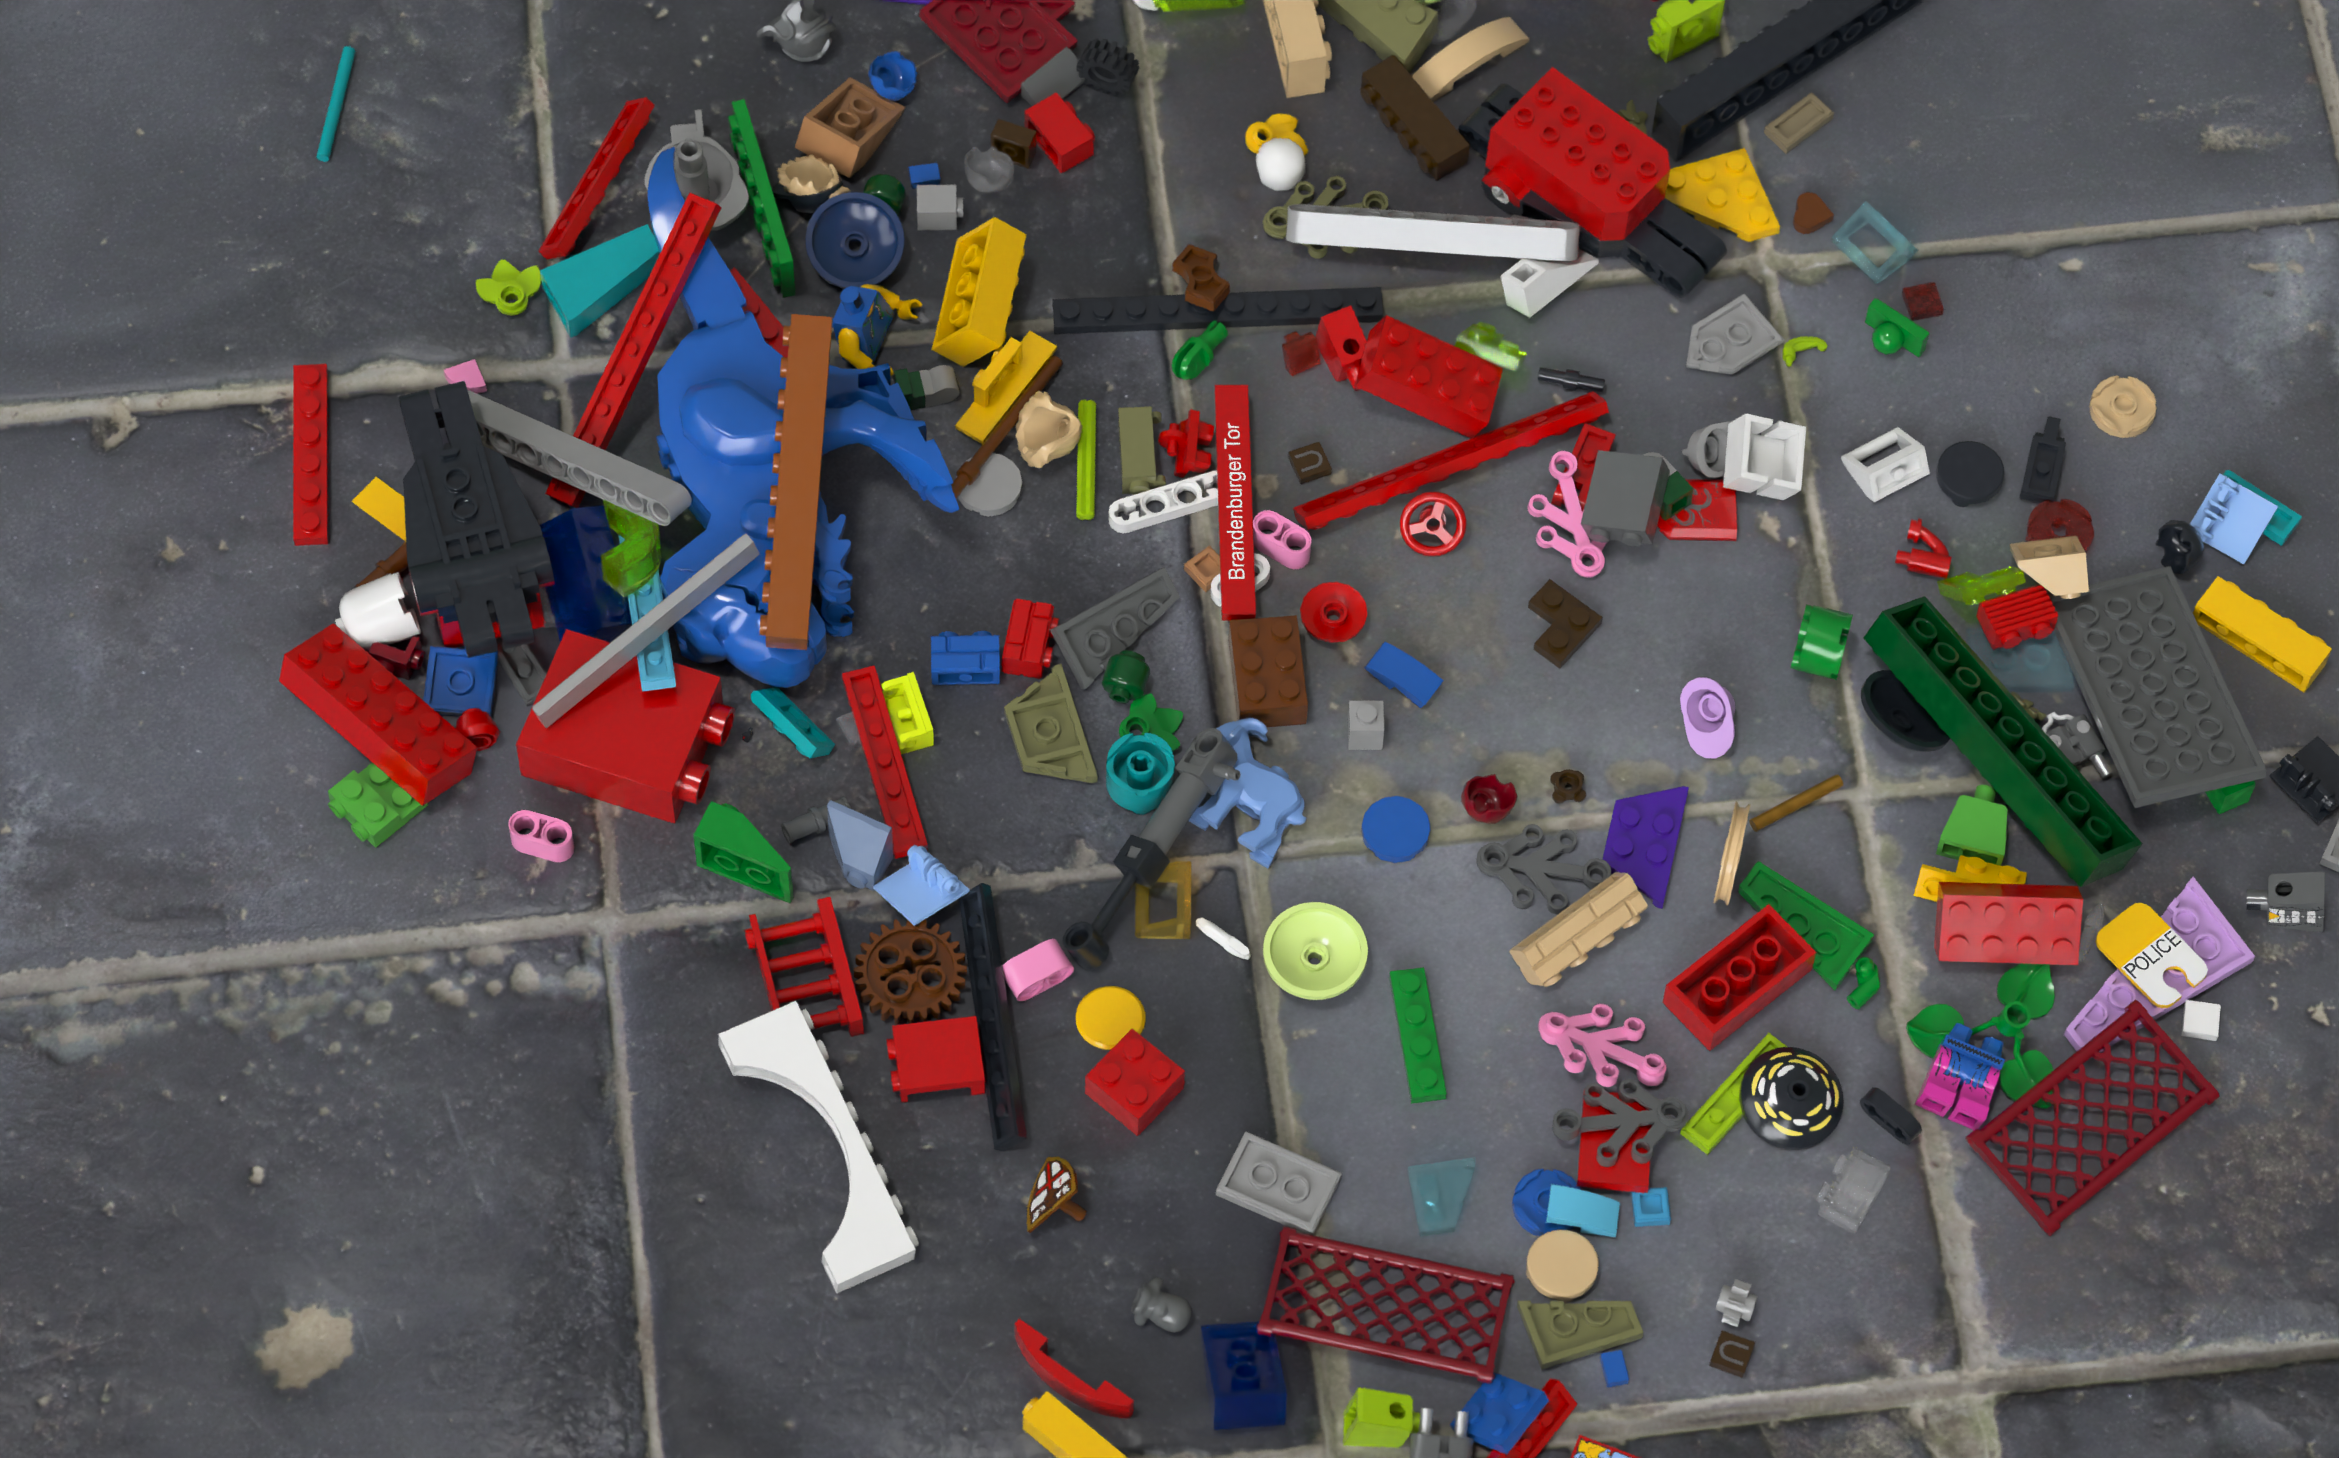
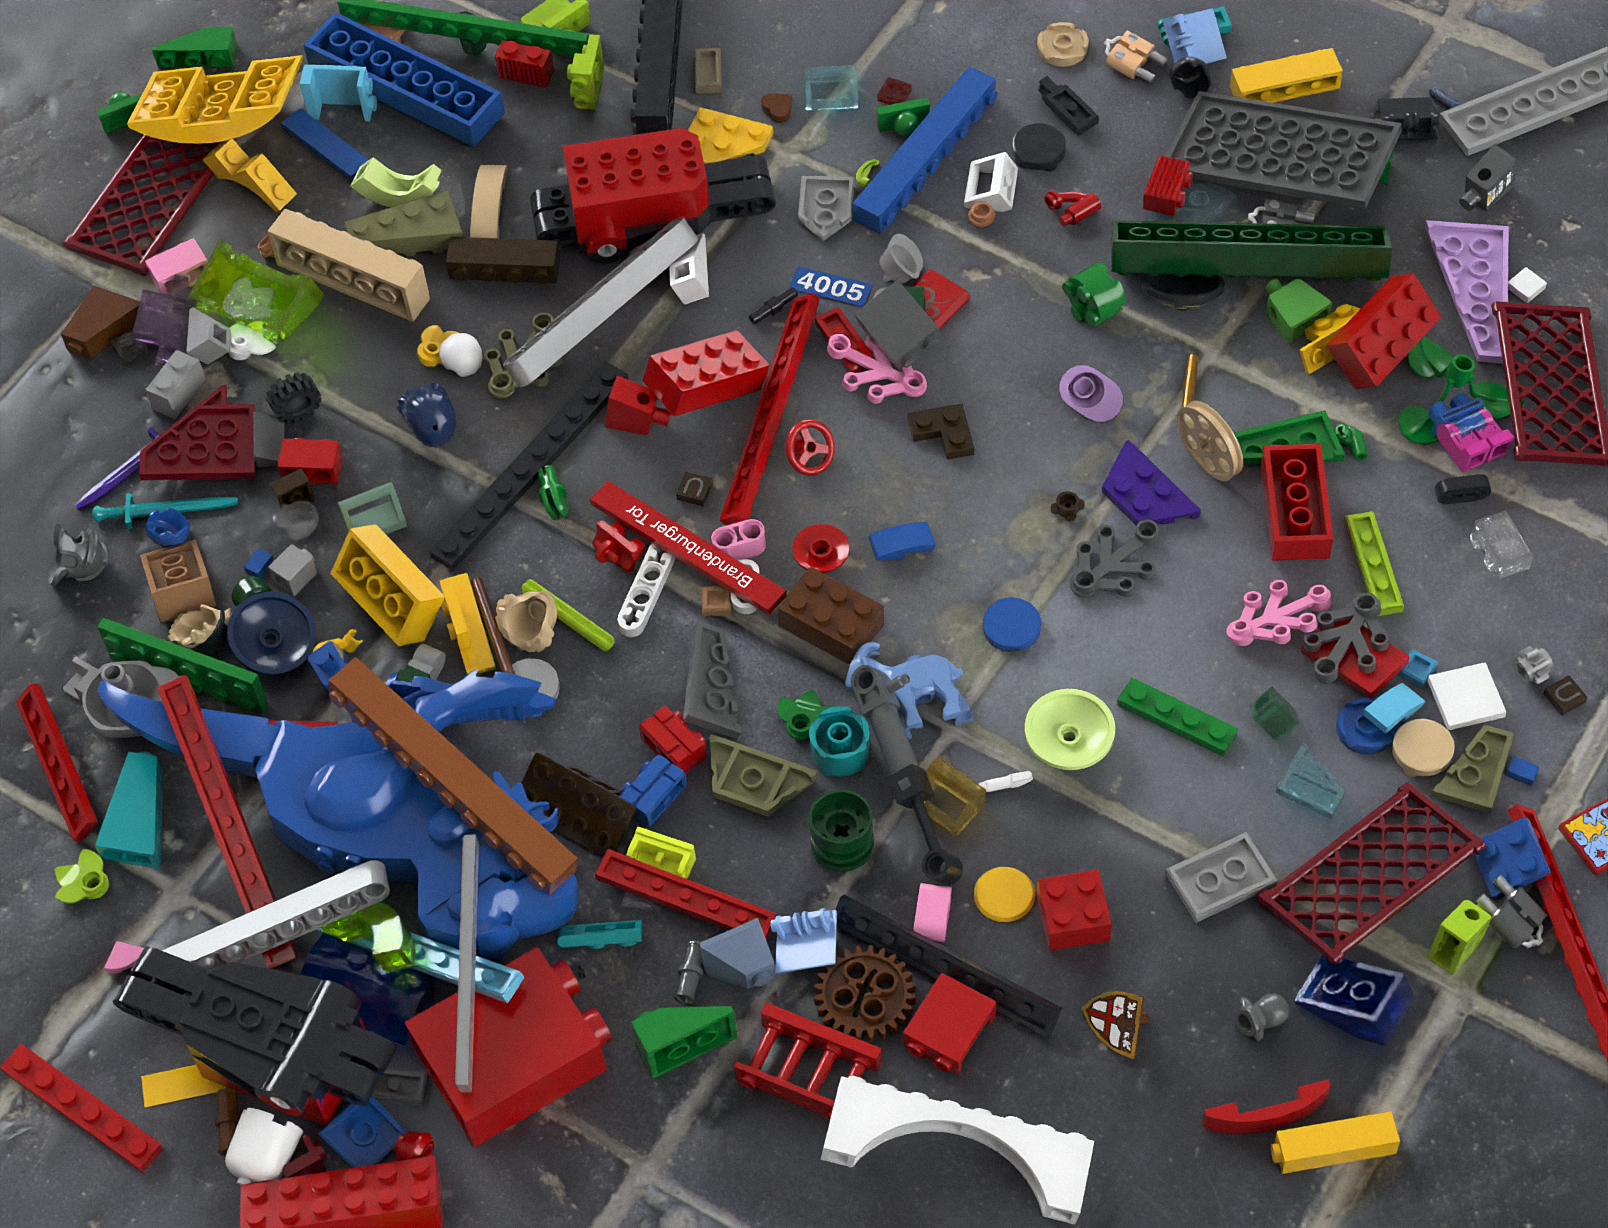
camera: 45 degrees left, 5 degrees down
bright pink beam [508,810,575,862] -> none
dark green head [1102,650,1150,704] -> none
olive brick [1118,406,1166,495] -> none
reddish brown tile [1173,244,1230,311] -> none
clear red tile [1282,331,1321,376] -> none
light grey brick [1347,701,1384,750] -> none
clear neon green plate [1455,322,1527,371] -> none
dark red hair [1461,774,1518,824] -> none
tan brick [1510,872,1648,987] -> none
white piece [1723,414,1806,500] -> none
black dish [1739,1047,1844,1150] -> none
clear neon green plate [1937,566,2026,605] -> none
tan slope [2010,536,2089,599] -> none
clear red plate [2026,499,2094,553] -> none
piece [2096,903,2208,1008] -> none
none -> teal sword [92,493,239,530]
none -> sand green tile [338,482,407,534]
none -> dark blue piece [397,382,456,448]
none -> dark brown bracket [521,752,637,857]
none -> blue sticker [789,266,873,307]
none -> dark green wheel [809,790,874,872]
none -> blue brick [852,66,998,234]
none -> nougat plate [968,202,995,227]
none -> light nougat piece [1104,31,1168,83]
none -> clear green panel [1249,687,1299,740]
none -> white tile [1427,662,1506,731]

